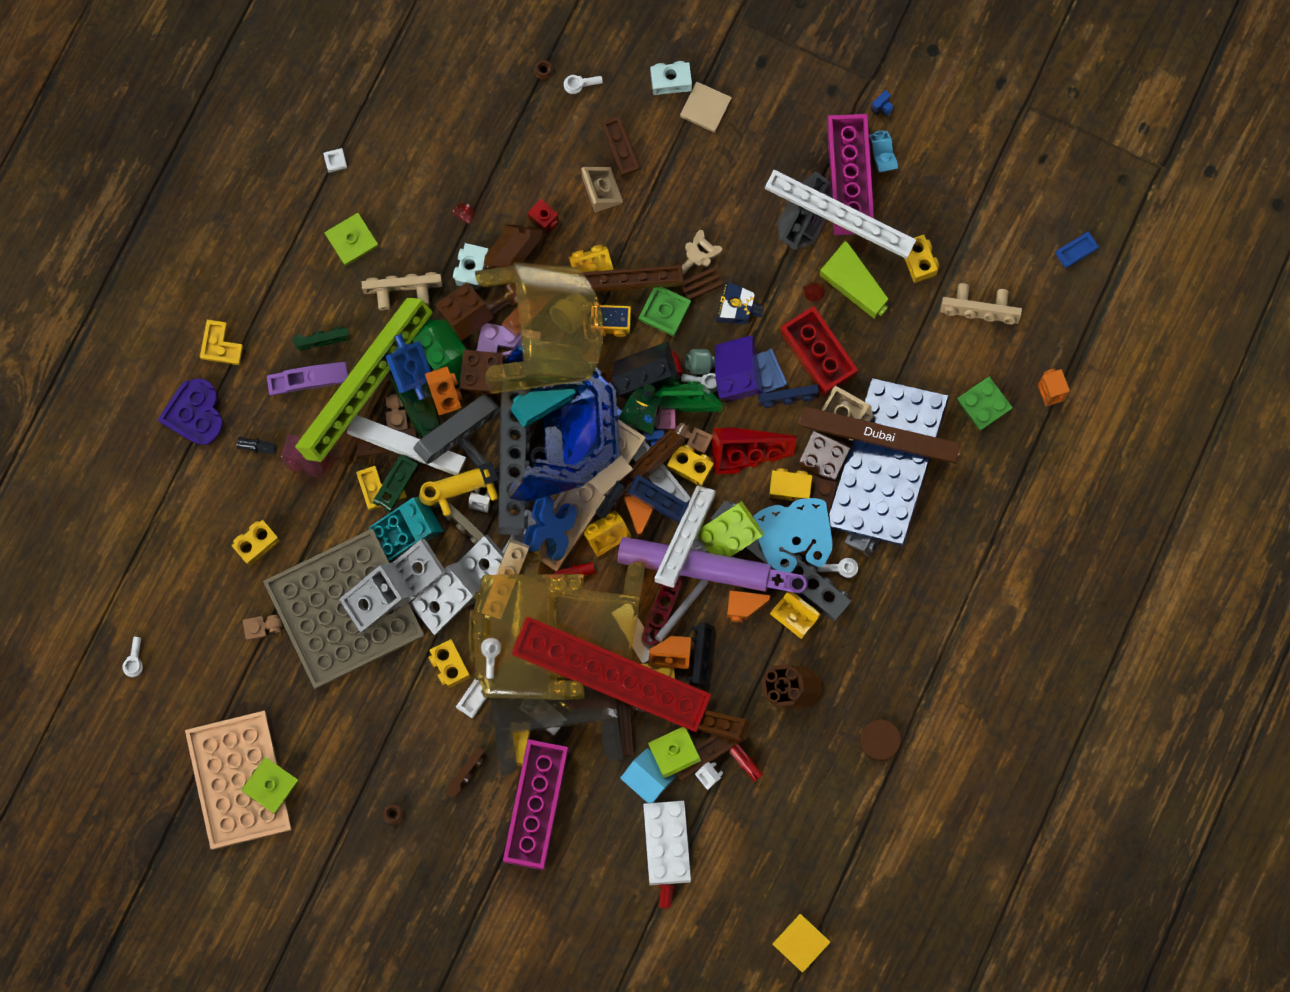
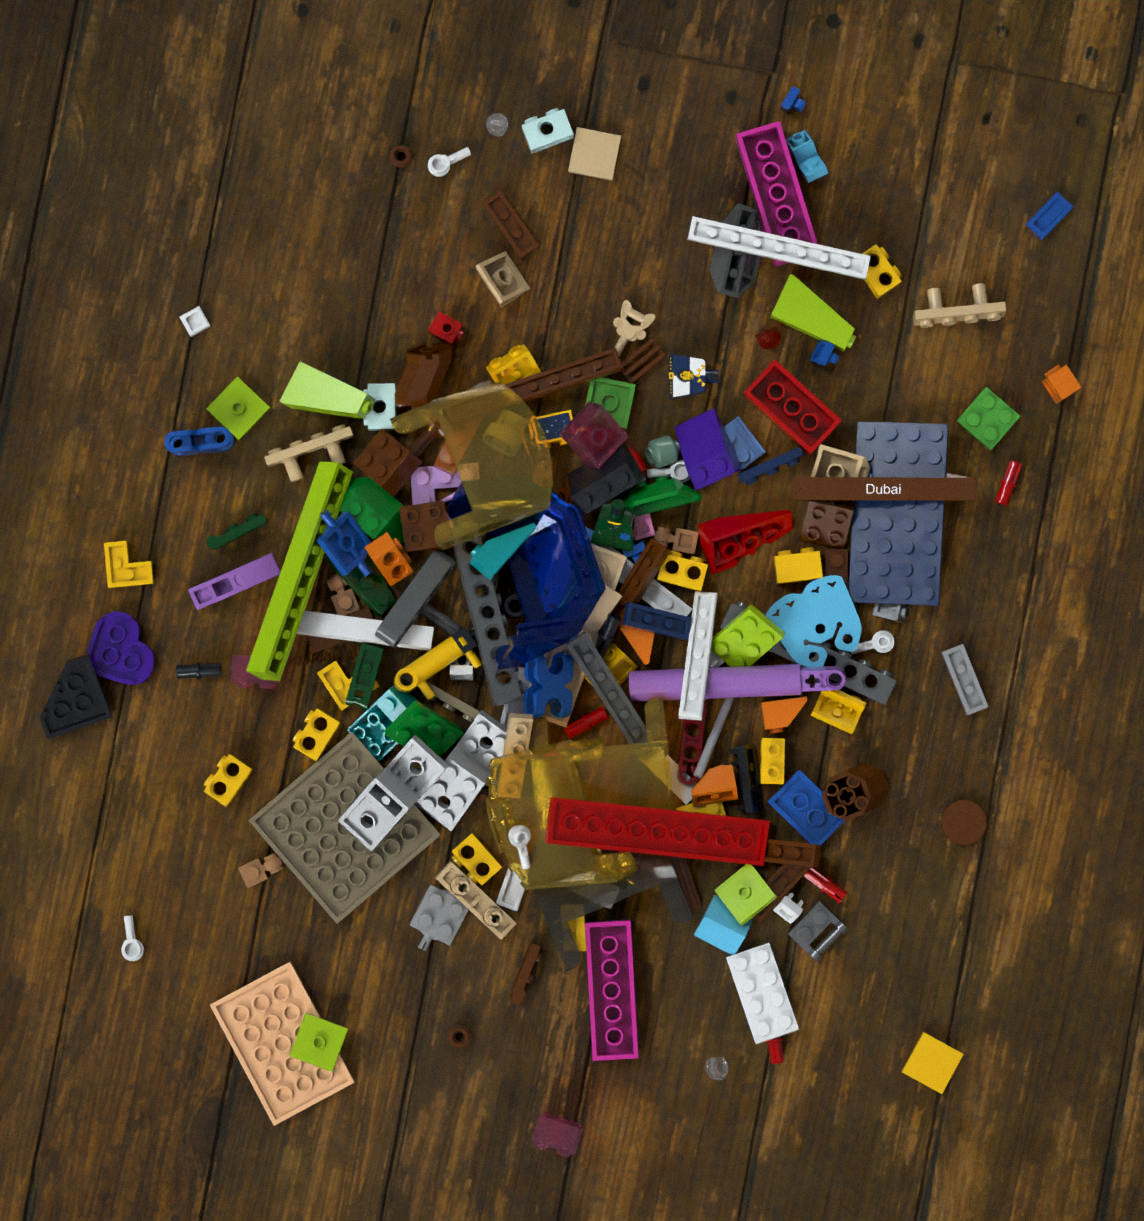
camera: 10 degrees left, 10 degrees up
clear red plate [452,203,475,224] -> none
none -> black plate [40,653,112,739]
none -> blue piece [164,427,235,456]
none -> lime slope [279,362,375,419]
none -> yellow brick [292,708,341,761]
none -> green plate [384,700,464,757]
none -> light grey plate [409,884,469,951]
none -> tan plate [435,861,517,940]
none -> clear tile [486,113,509,137]
none -> clear pink brick [531,1110,583,1158]
none -> clear pink brick [559,402,628,469]
none -> dark grey plate [566,631,657,758]
none -> clear tile [705,1057,729,1080]
none -> yellow brick [760,738,785,784]
none -> blue plate [767,769,845,845]
none -> flat silver plate [788,901,849,962]
none -> blue tile [809,341,840,366]
none -> light grey plate [941,644,988,715]
none -> red axle [994,460,1022,506]

